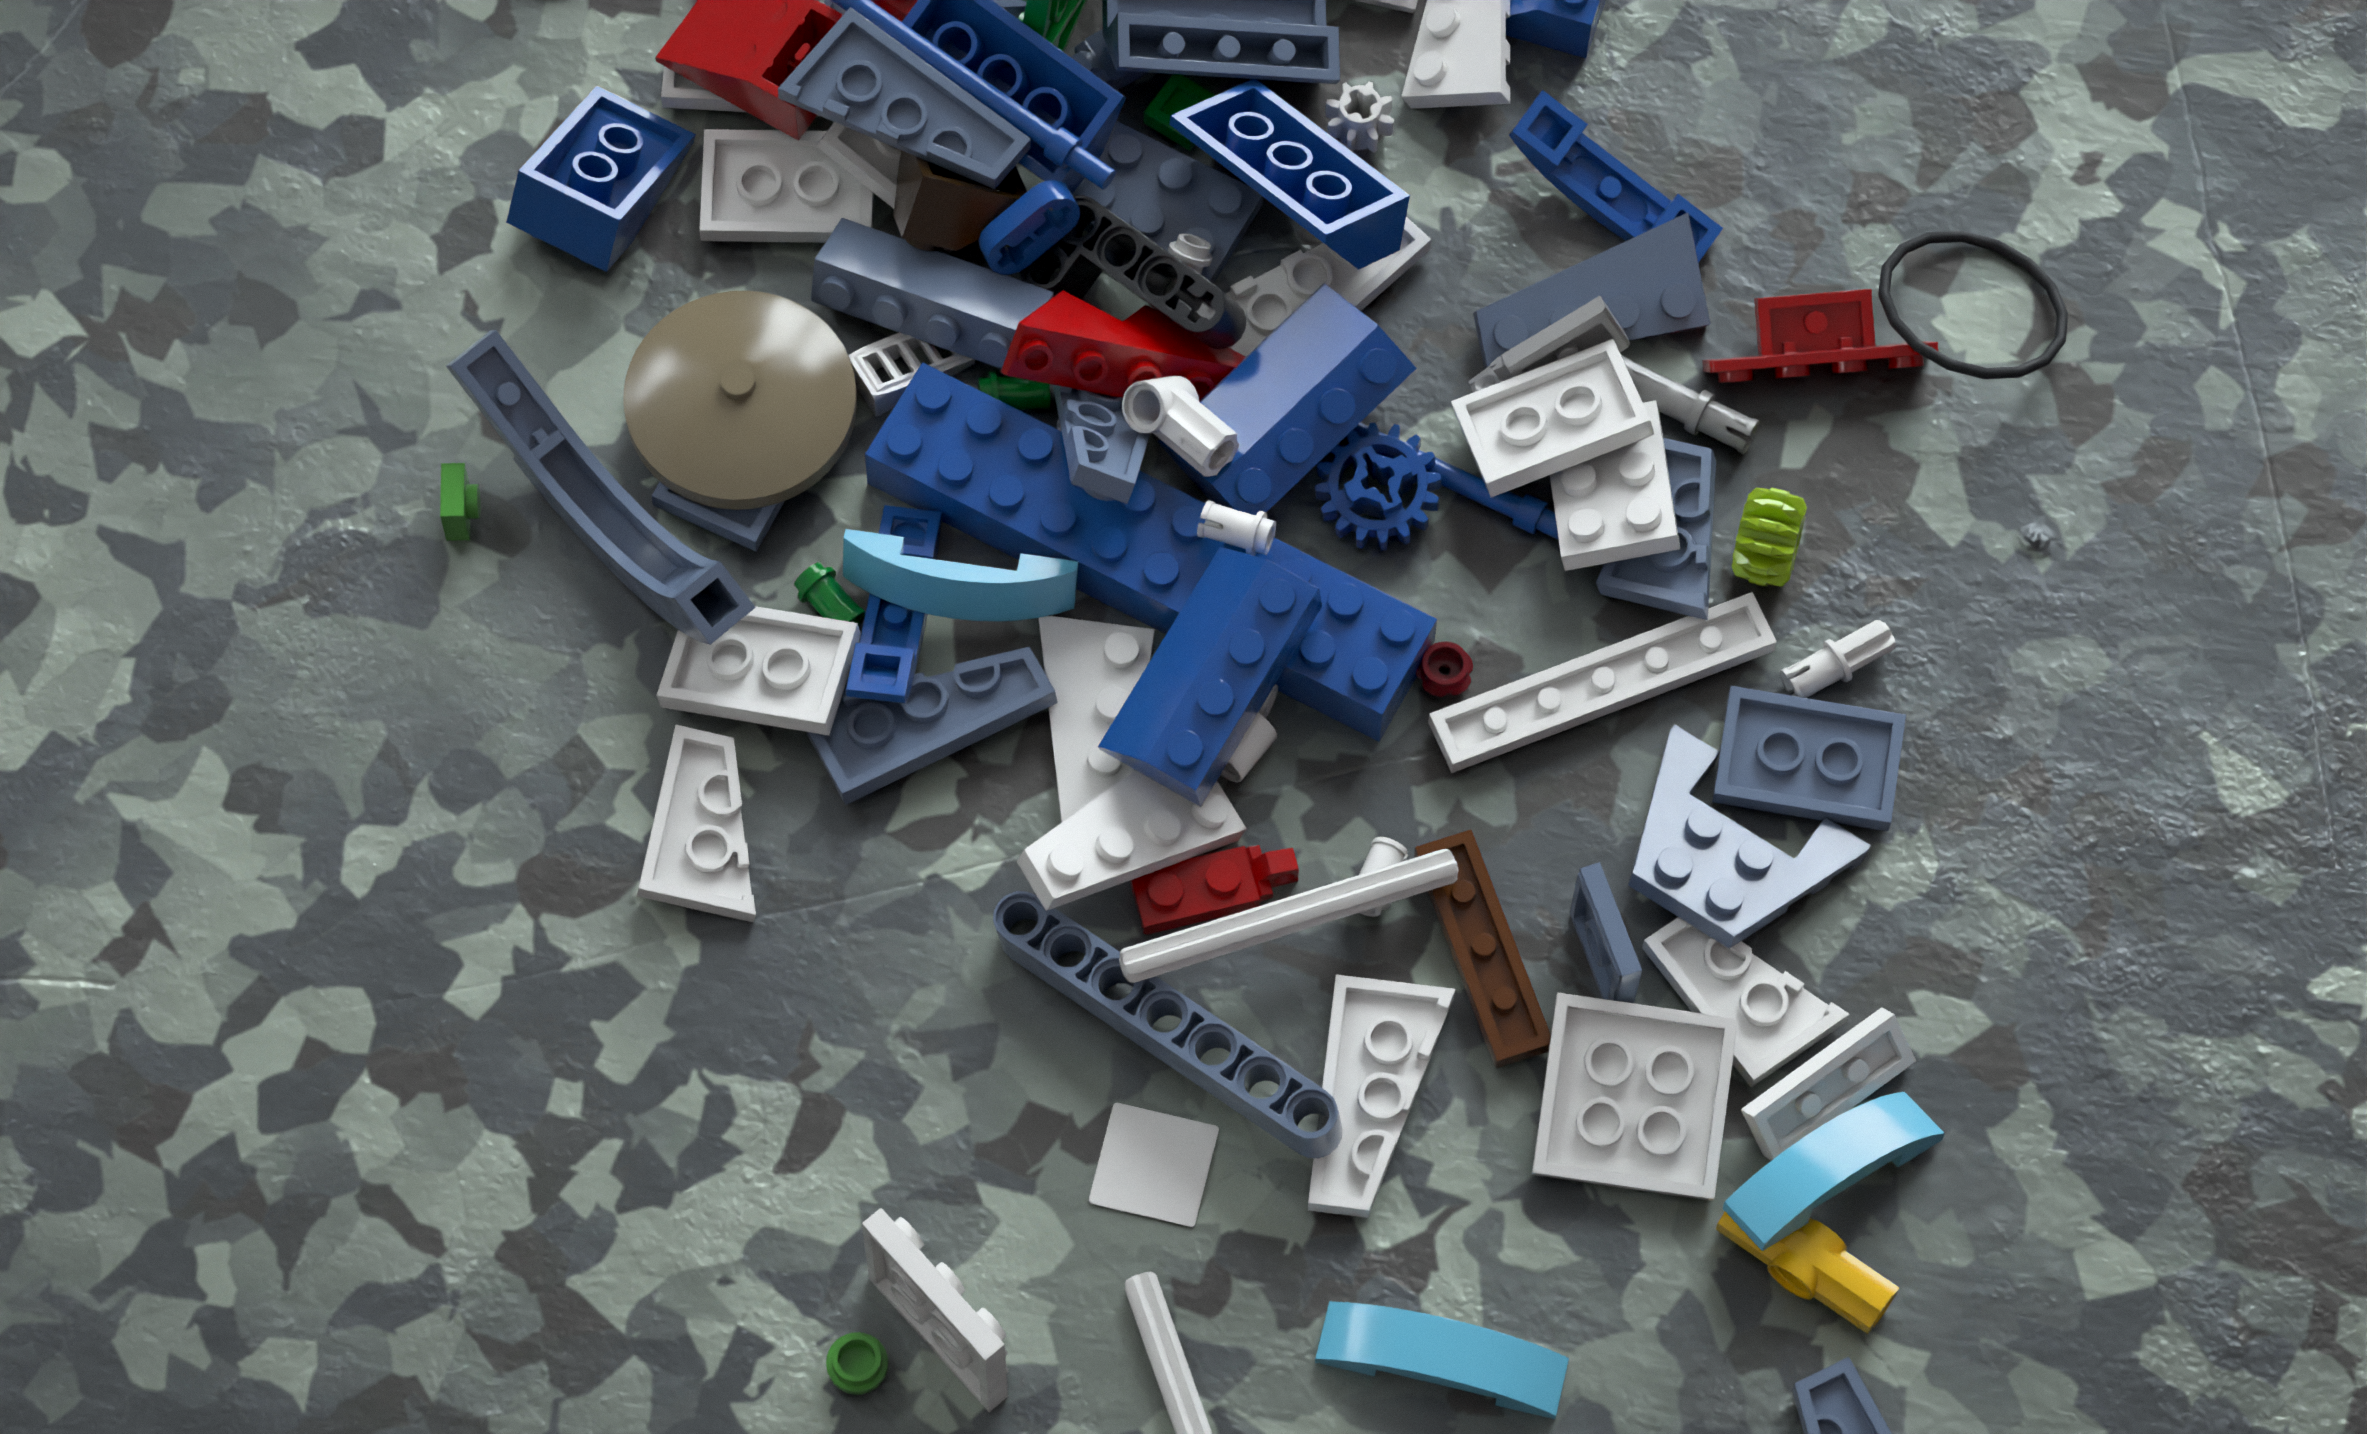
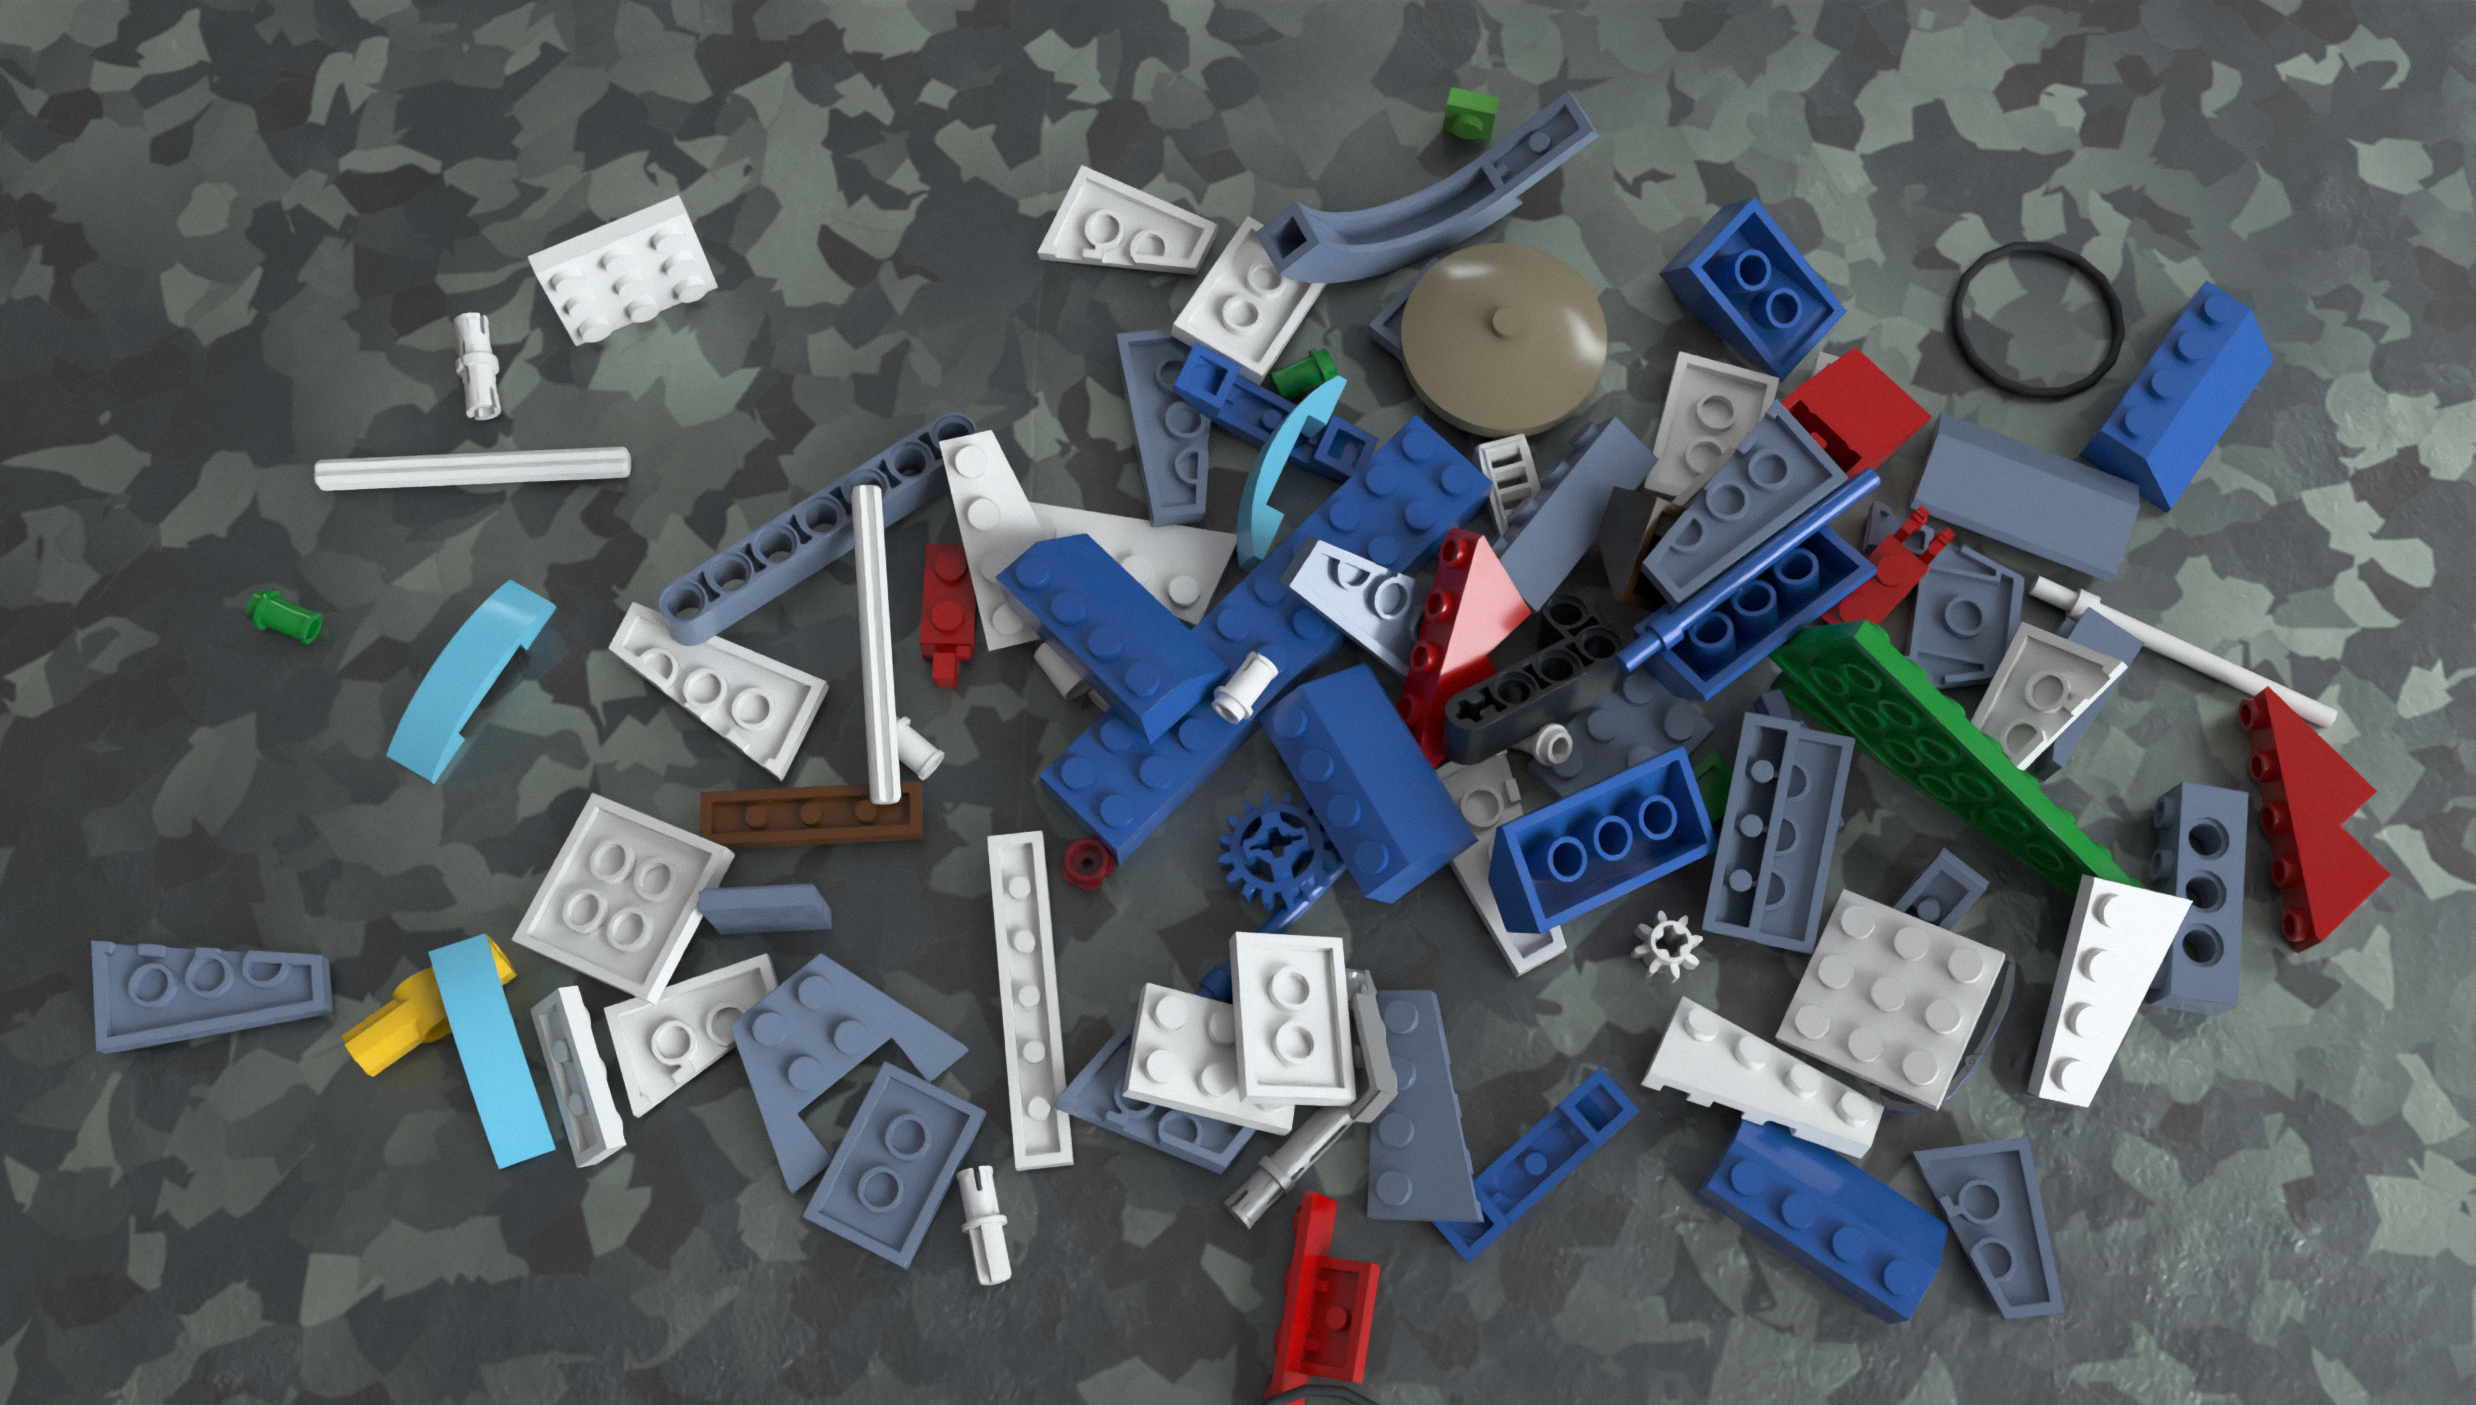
camera: 105 degrees right, 5 degrees up
blue beam [979,180,1080,275] -> none
white sticker [1089,1103,1219,1227] -> none
white piece [1122,376,1240,477] -> none
lime gear [1732,488,1807,586] -> none

